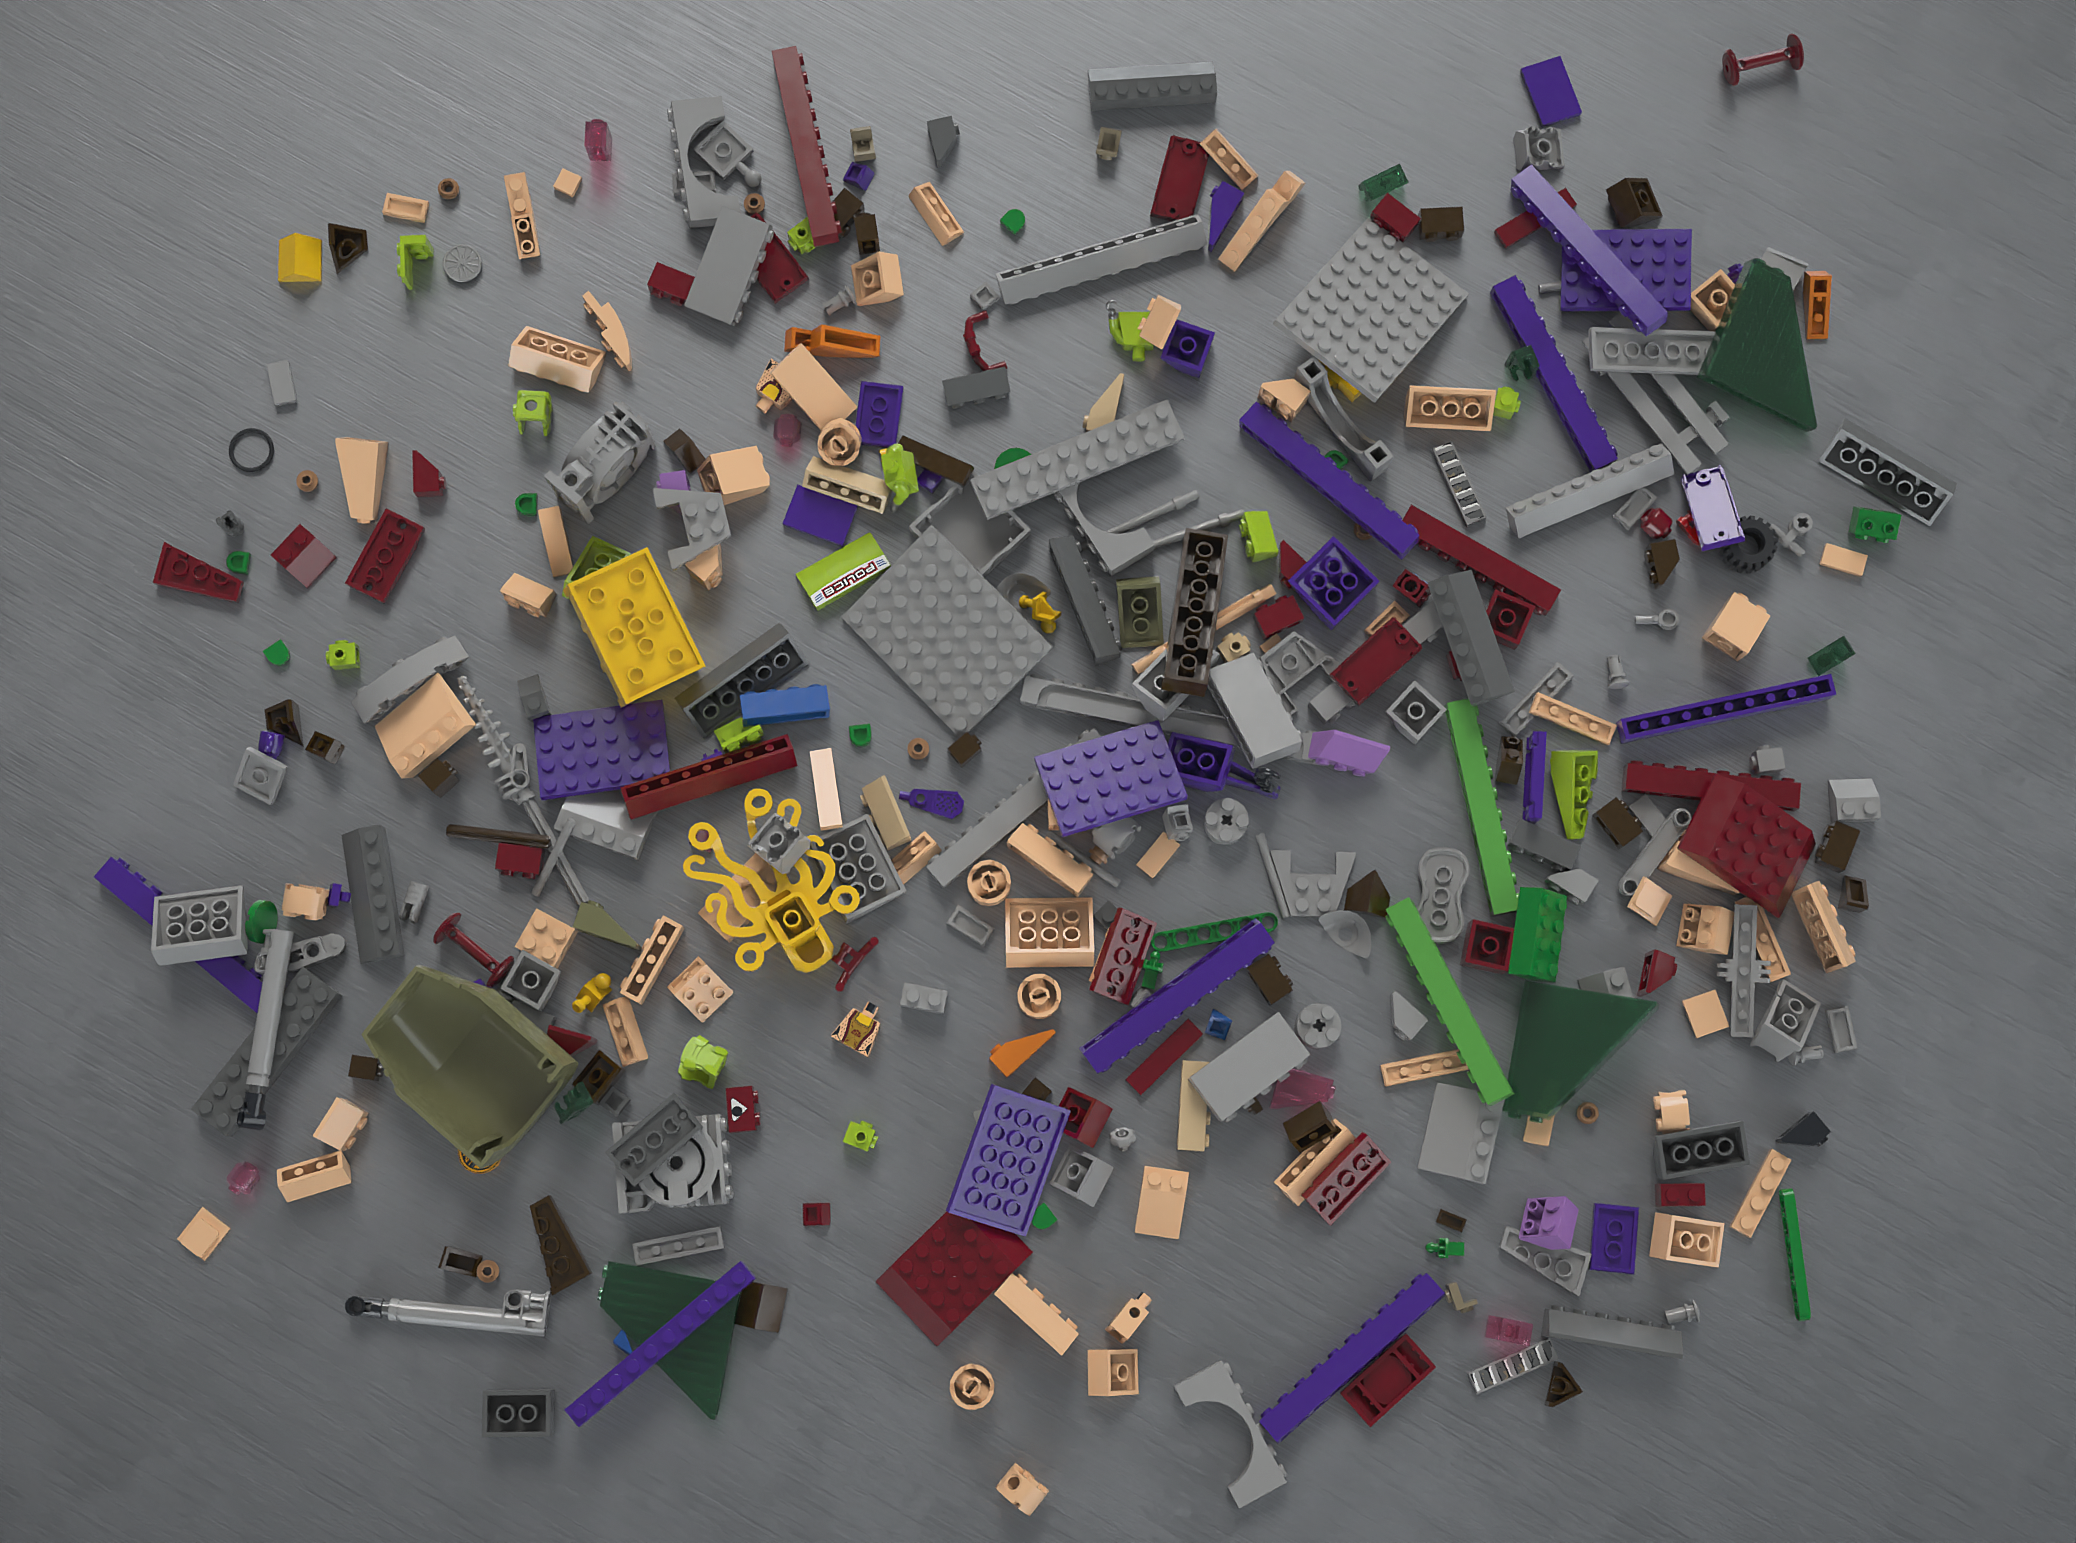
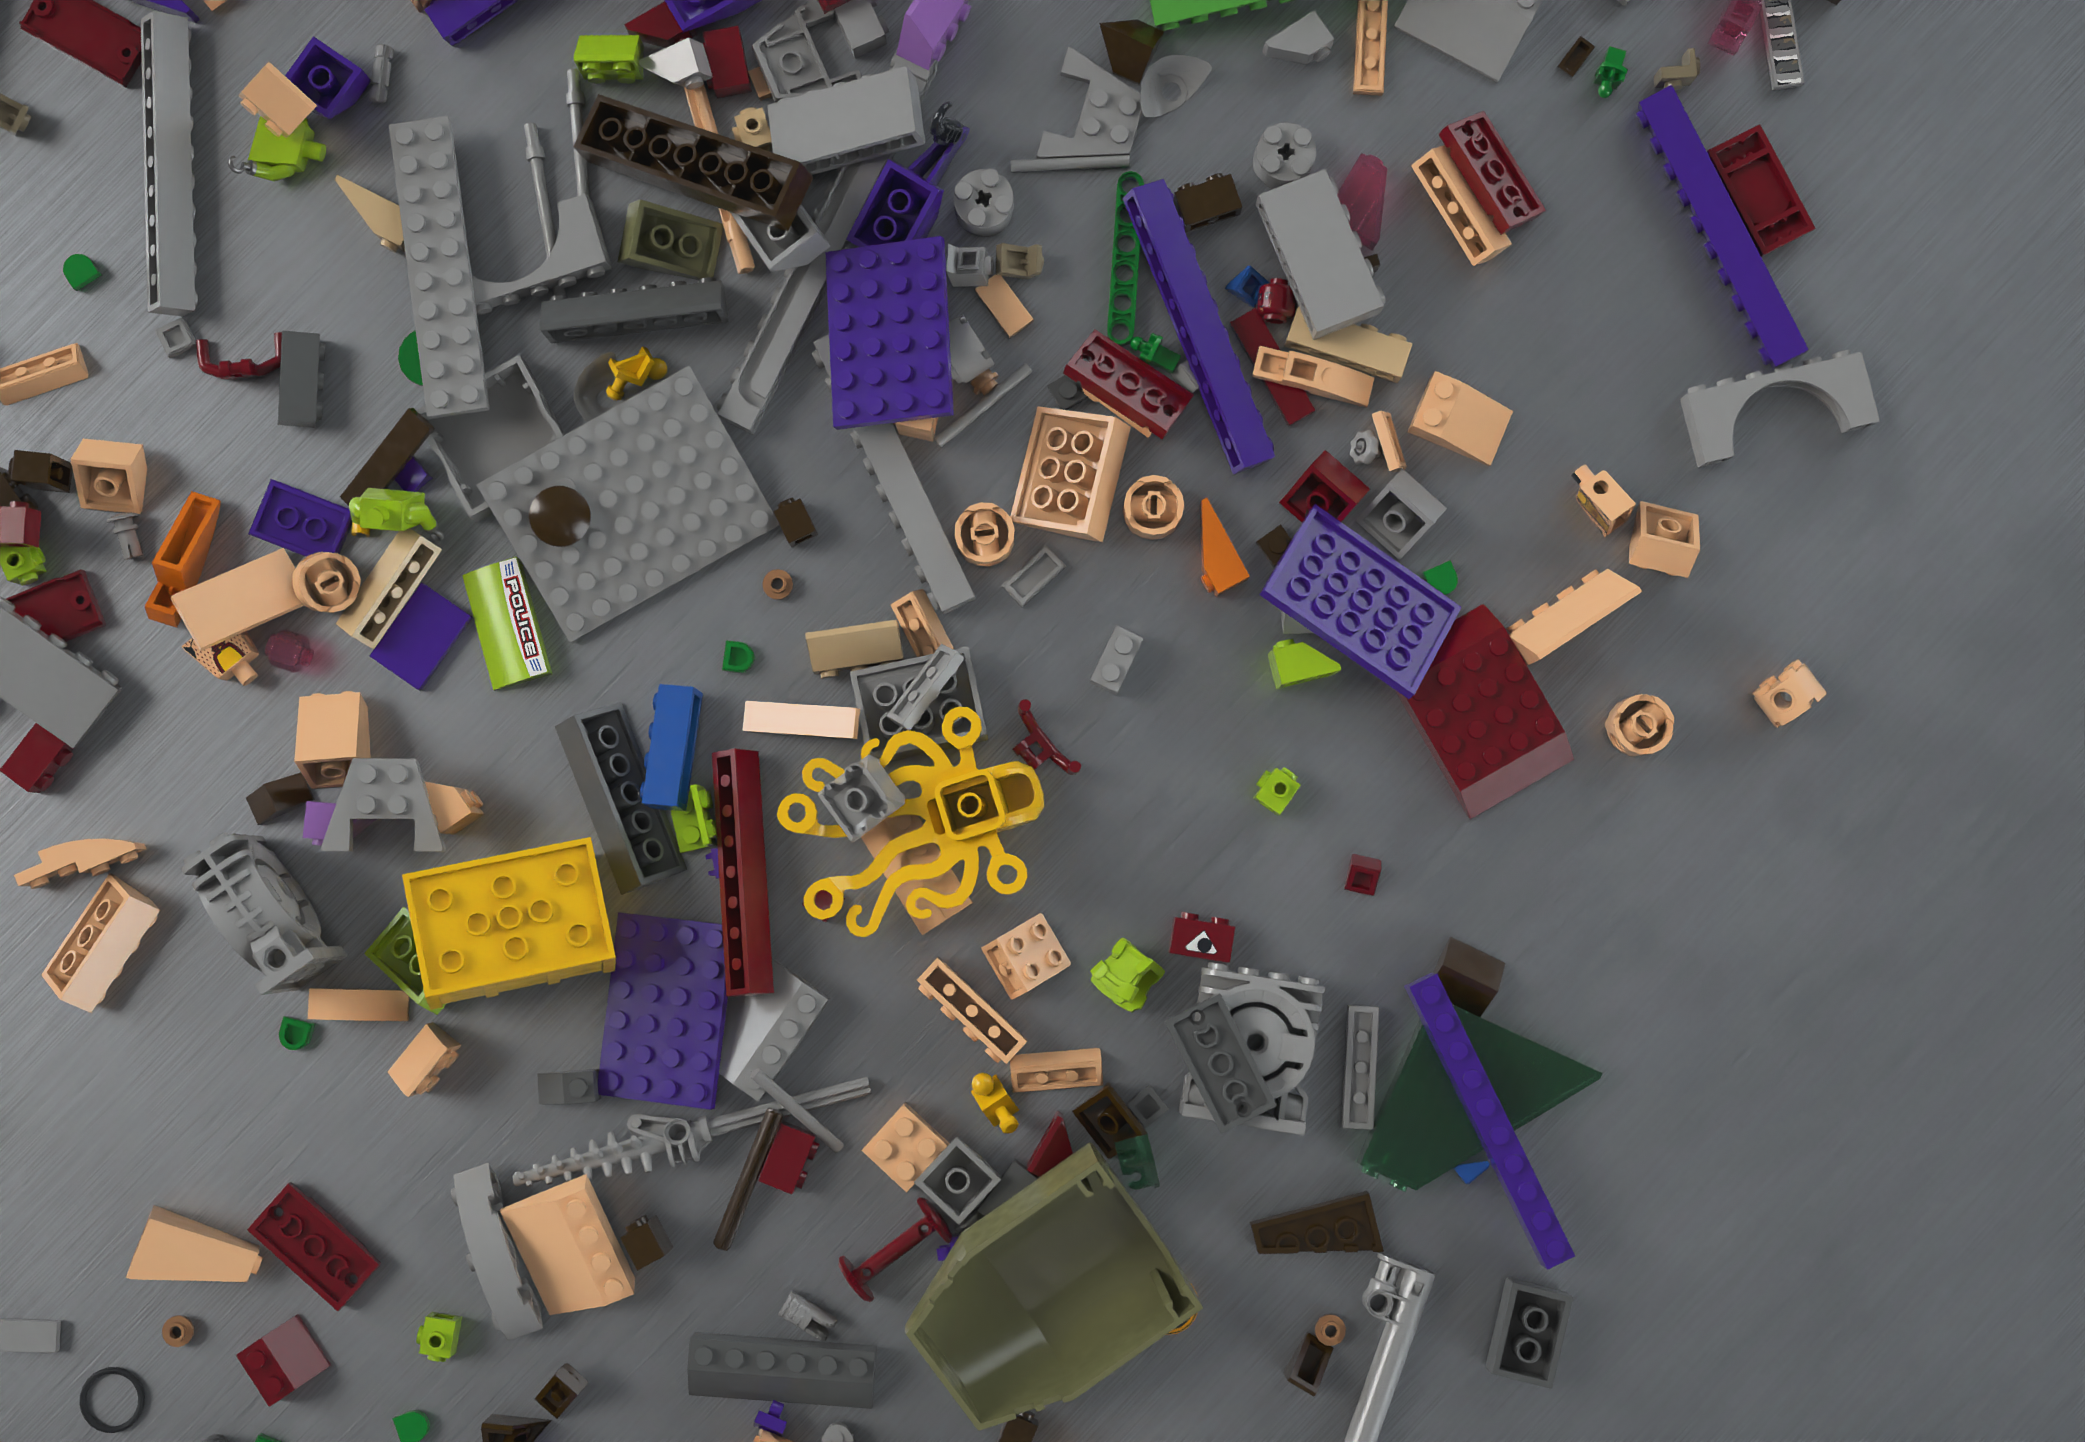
camera: 75 degrees left, 5 degrees up
dark red slope [412,450,446,497] -> none
lime piece [513,390,553,436] -> none
olive slope [573,900,642,952] -> none
torso [831,1002,881,1058] -> none
dark purple piece [899,789,964,820] -> none
light nougat slope [1007,823,1093,898] -> none
dark brown brick [1283,1101,1338,1153] -> none
none -> light grey axle [368,44,394,104]
none -> dark brown dish [529,486,591,547]
none -> slope [638,38,713,90]
none -> light grey plate [887,644,965,731]
none -> dark tan bracket [996,243,1044,280]
none -> light nougat slope [1252,346,1374,408]
none -> dark red head [1257,278,1297,324]
none -> lime slope [1267,639,1341,689]
none -> light nougat tile [1372,411,1407,472]

